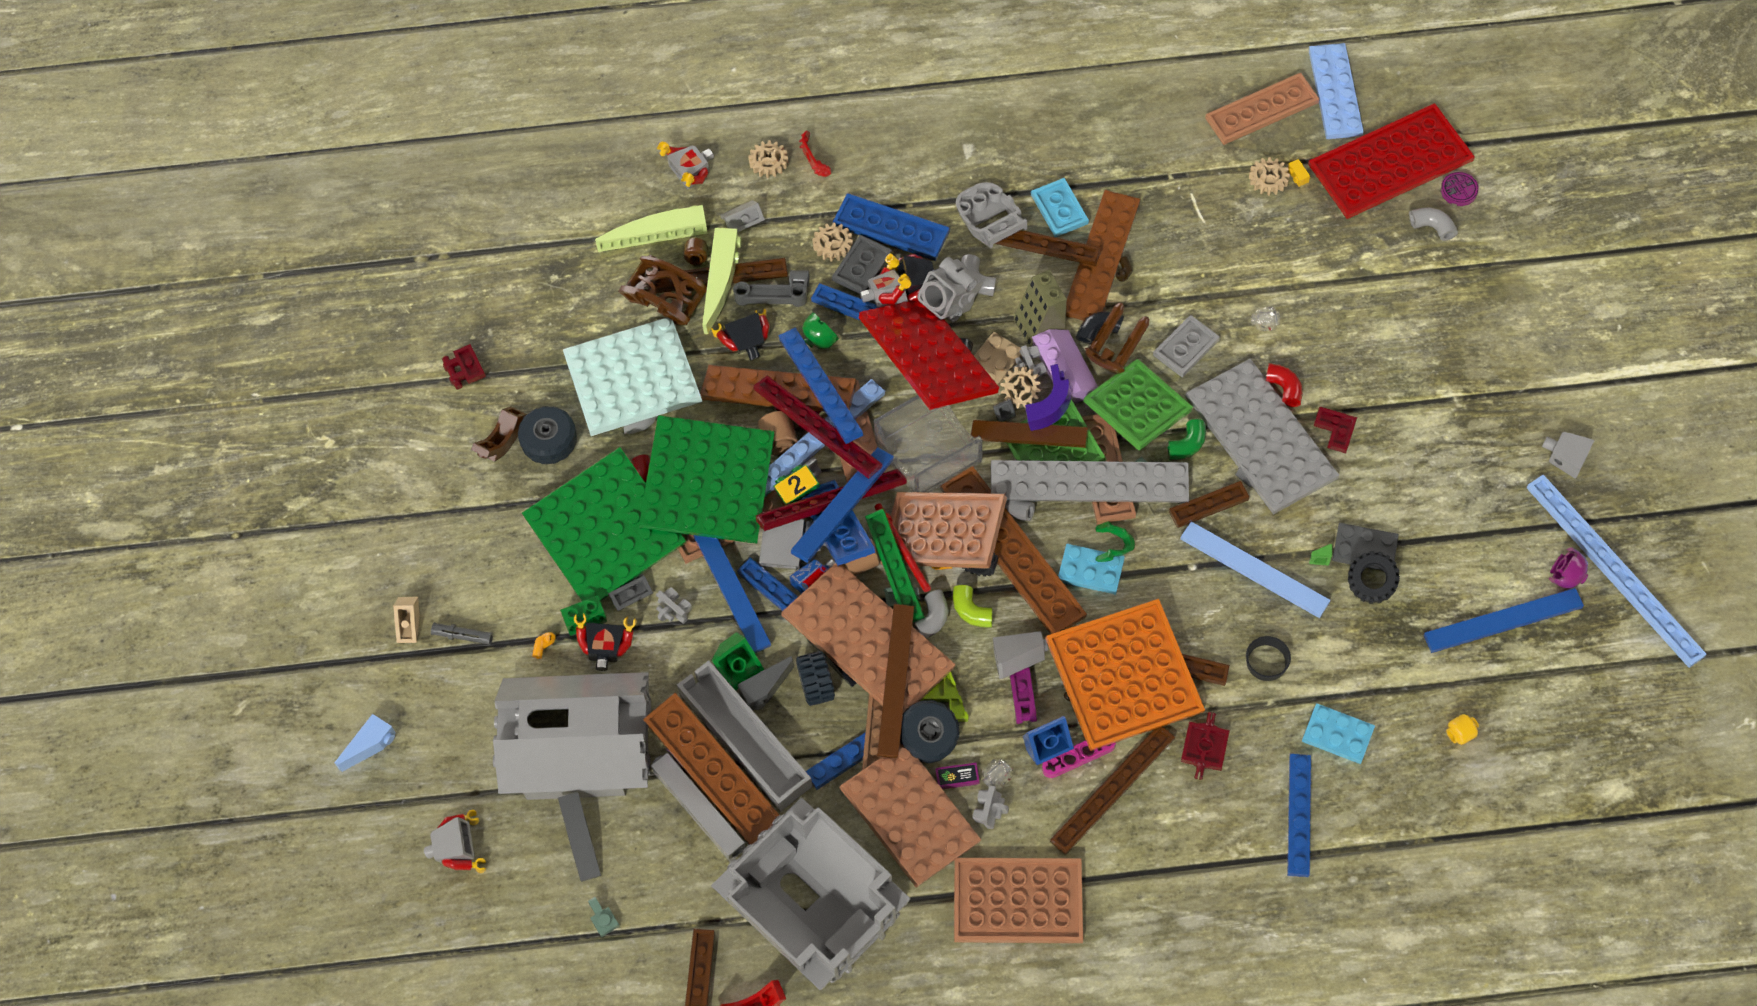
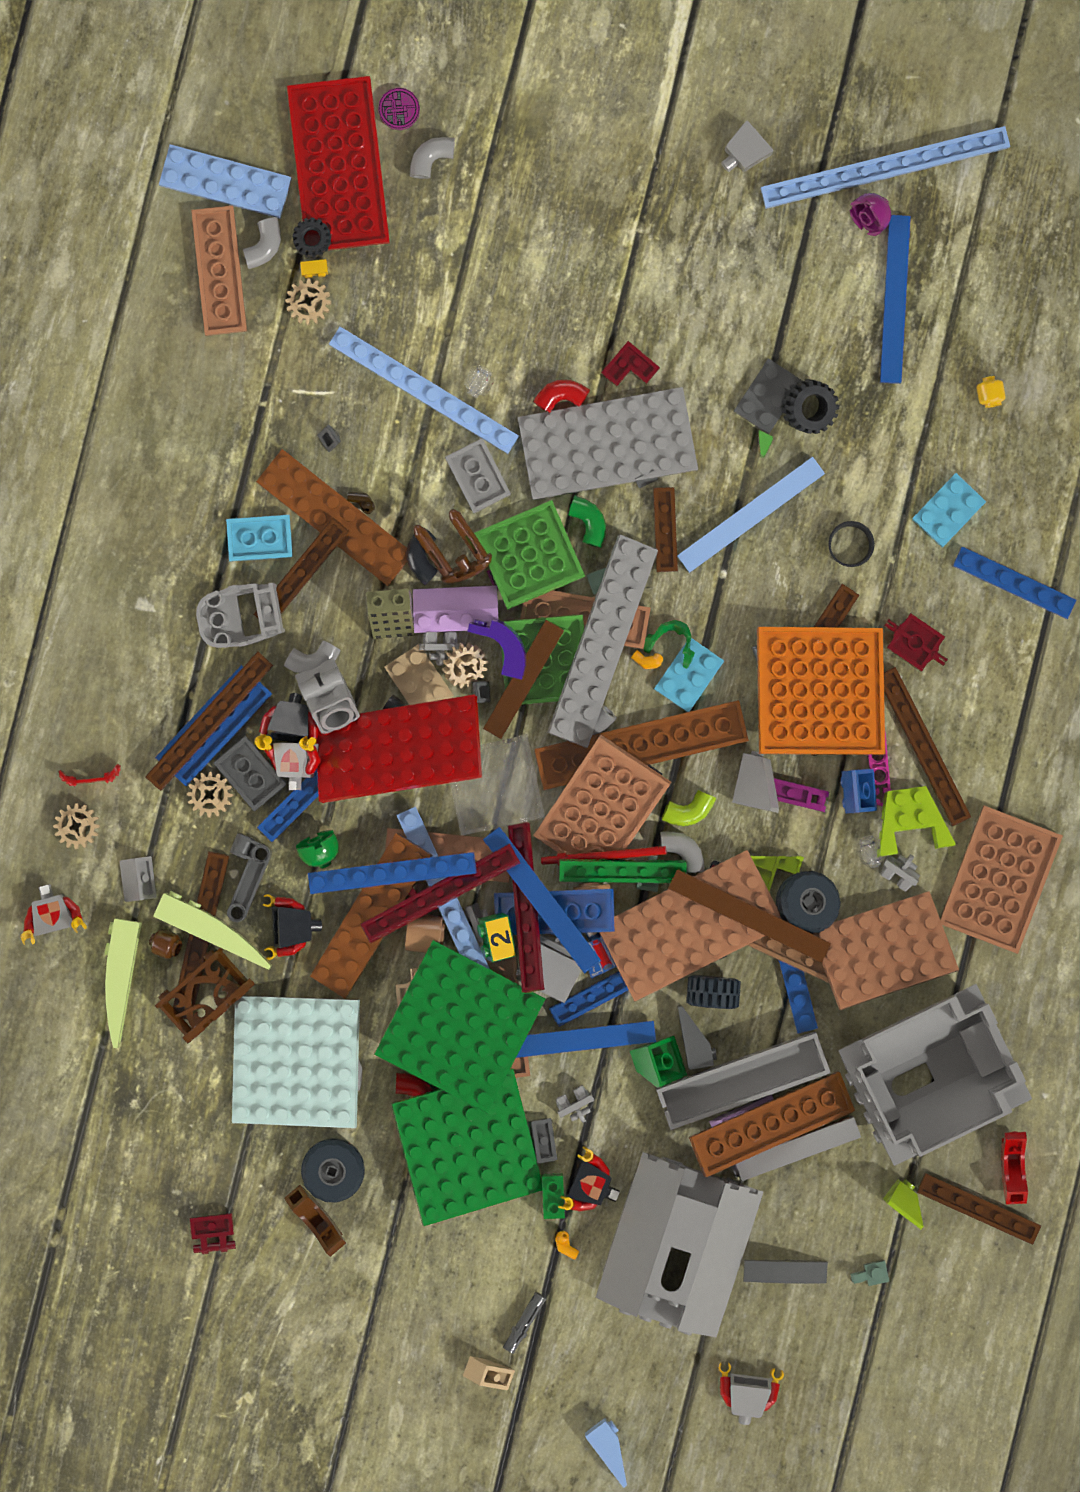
camera: 75 degrees left, 25 degrees up
tile [935,763,980,789] -> none
none -> reddish brown tile [145,651,274,791]
none -> light grey cylinder [243,217,281,269]
none -> black tyre [292,218,331,258]
none -> dark grey slope [317,425,341,452]
none -> light blue plate [329,327,519,454]
none -> light orange arm [631,650,663,669]
none -> lime wing [877,786,955,857]
none -> lime slope [883,1179,924,1230]

